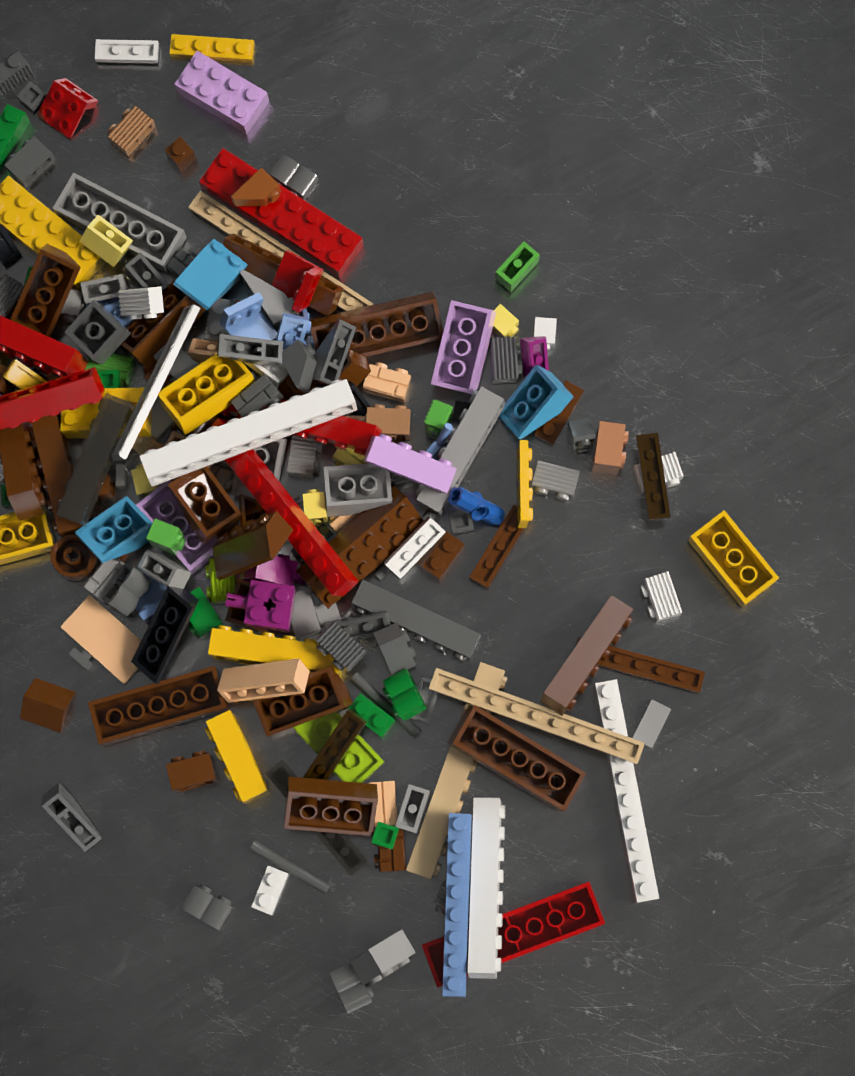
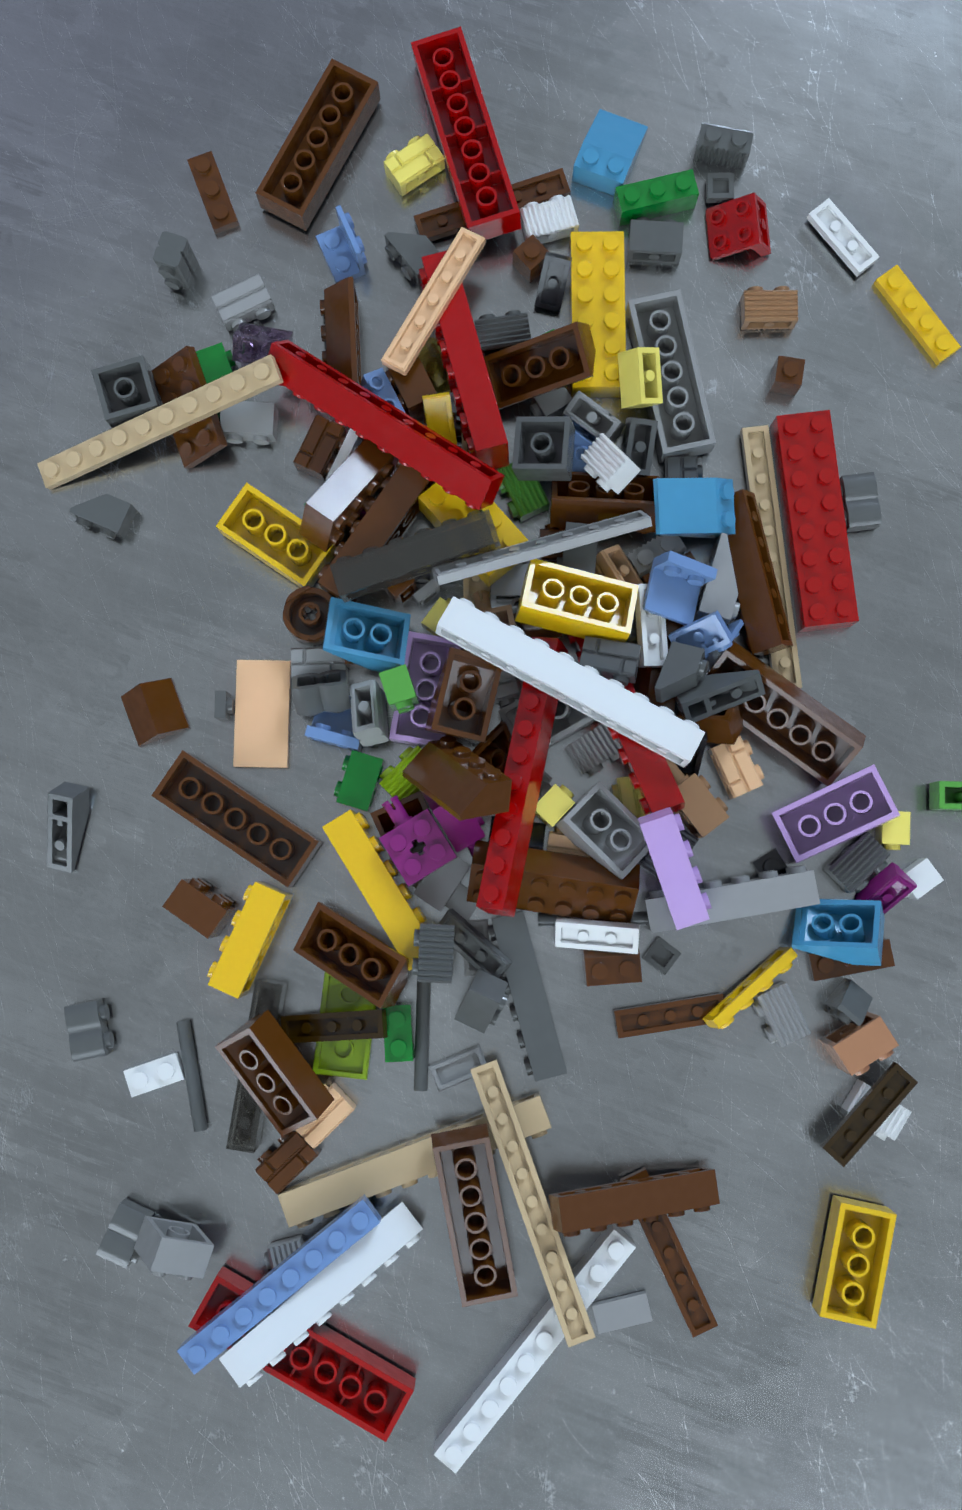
camera: 50 degrees right, 5 degrees up
green plate [97,370,120,388] -> none
black slope [131,586,199,684] -> none
lavender brick [174,51,269,135] -> none
dark grey slope [217,334,283,366] -> none
light nougat brick [217,659,310,703] -> none
dark orange slope [231,167,281,206] -> none
red bracket [271,250,324,313] -> none
green plate [371,821,399,850] -> none
green brick [382,668,427,721] -> none
light grey slope [395,784,431,834] -> none
bright green brick [424,400,453,440] -> none
medium blue piece [426,423,453,460] -> none
blue piece [448,487,505,525] -> none
white brick [640,572,682,623] -> none

